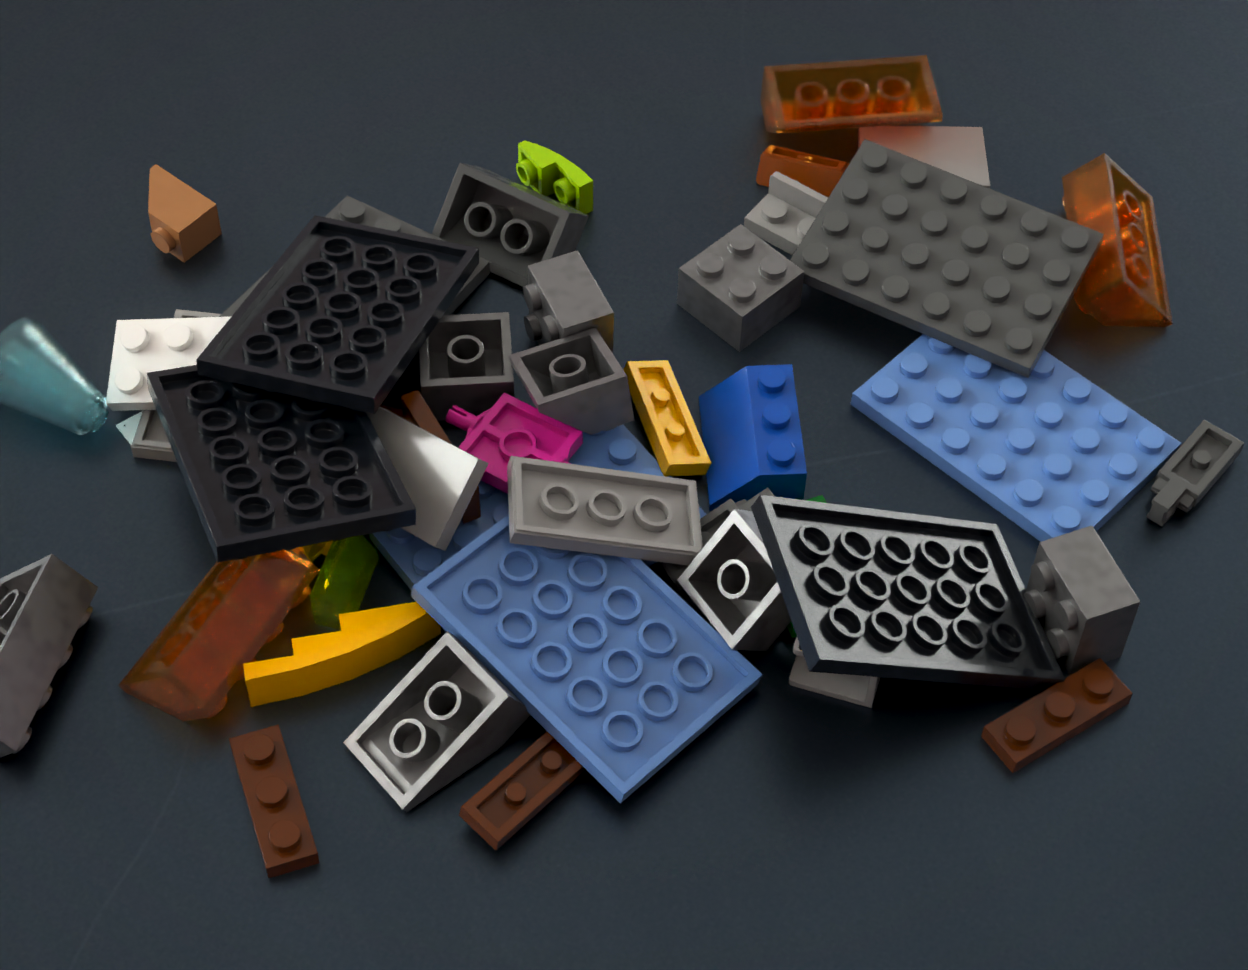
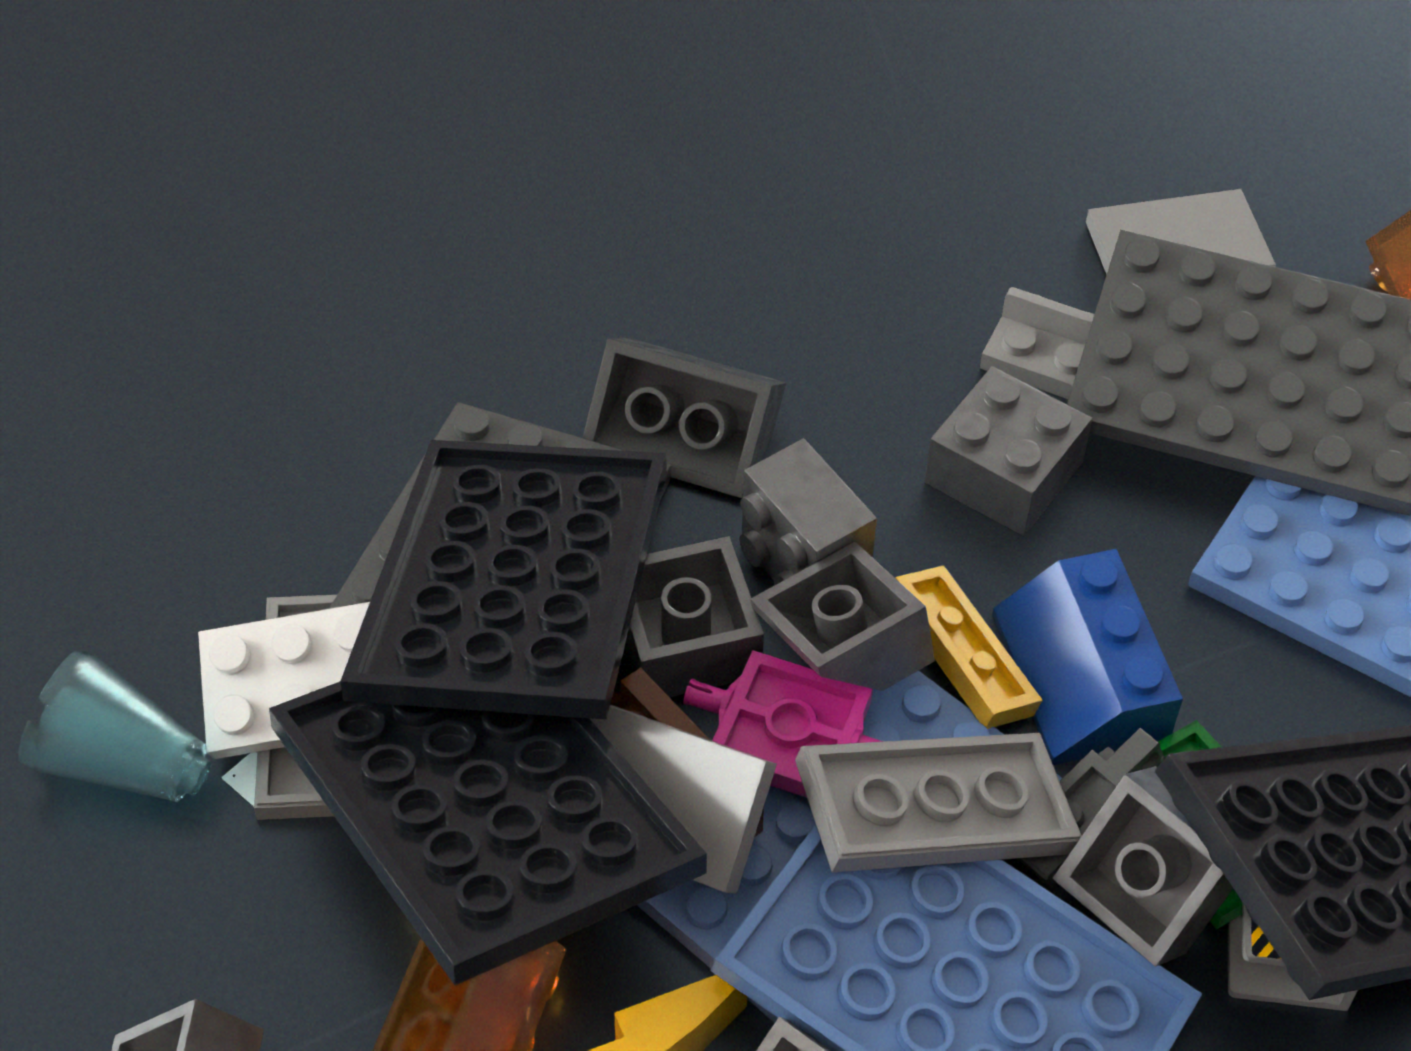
camera: 10 degrees left, 0 degrees up
medium nougat slope [148,164,222,263] -> none
clear neon green slope [310,535,379,630] -> none
lime slope [516,140,593,214] -> none
dark orange slope [756,145,849,197] -> none
clear orange slope [760,55,943,134] -> none

